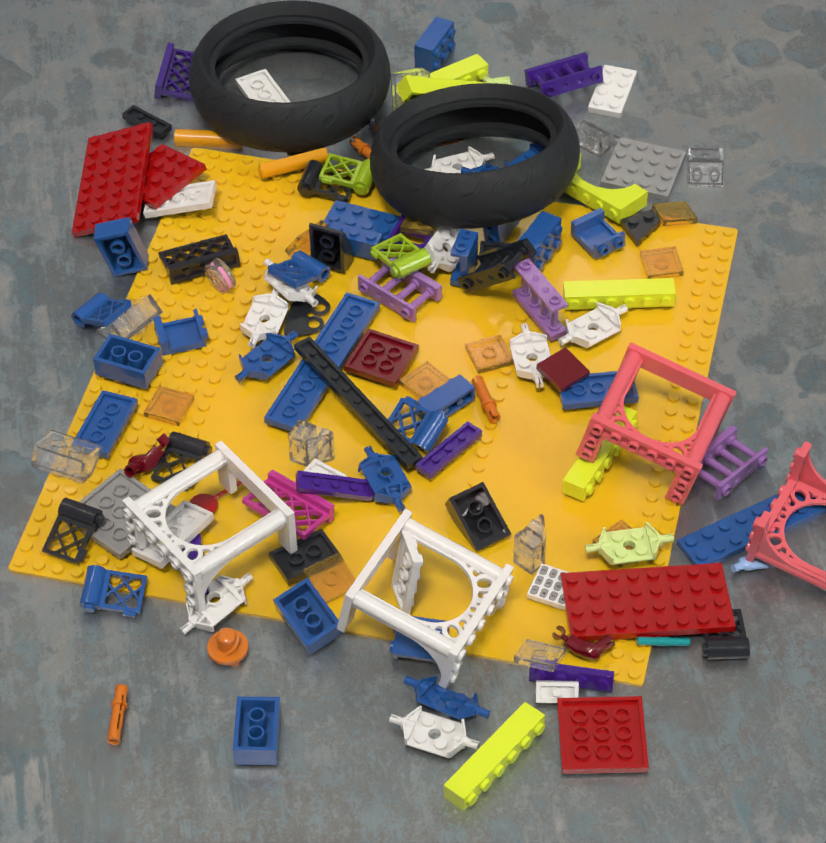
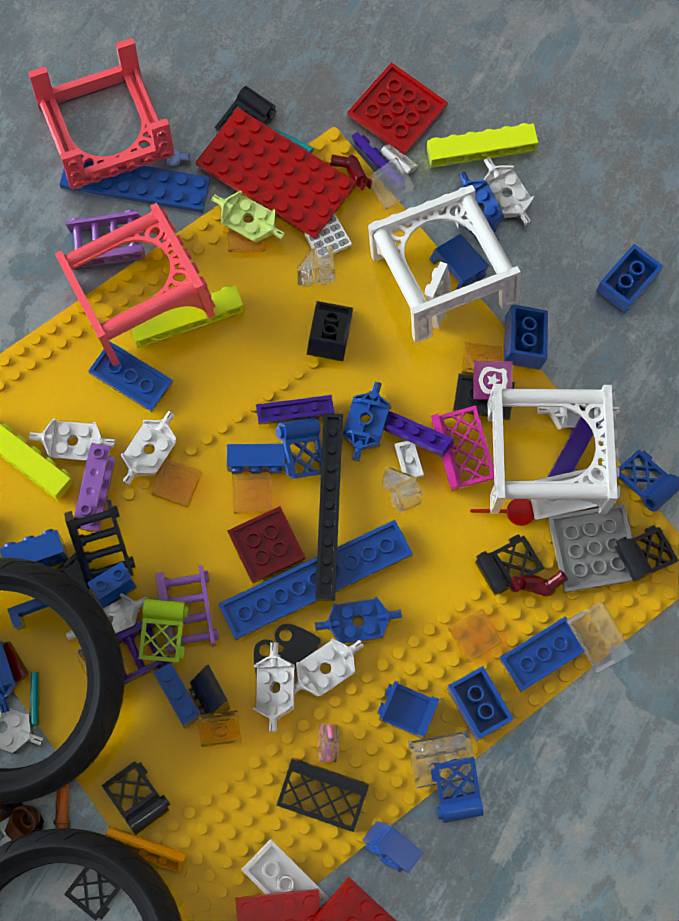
camera: 145 degrees left, 25 degrees up
orange plate [207,628,249,667] -> none
blue piece [268,250,331,288] -> none
lime piece [319,153,373,195] -> none
blue plate [323,200,401,241] -> none
orange pin [471,375,501,423] -> none
dark red tile [536,347,590,393] -> none
none -> magenta tile [473,361,513,399]

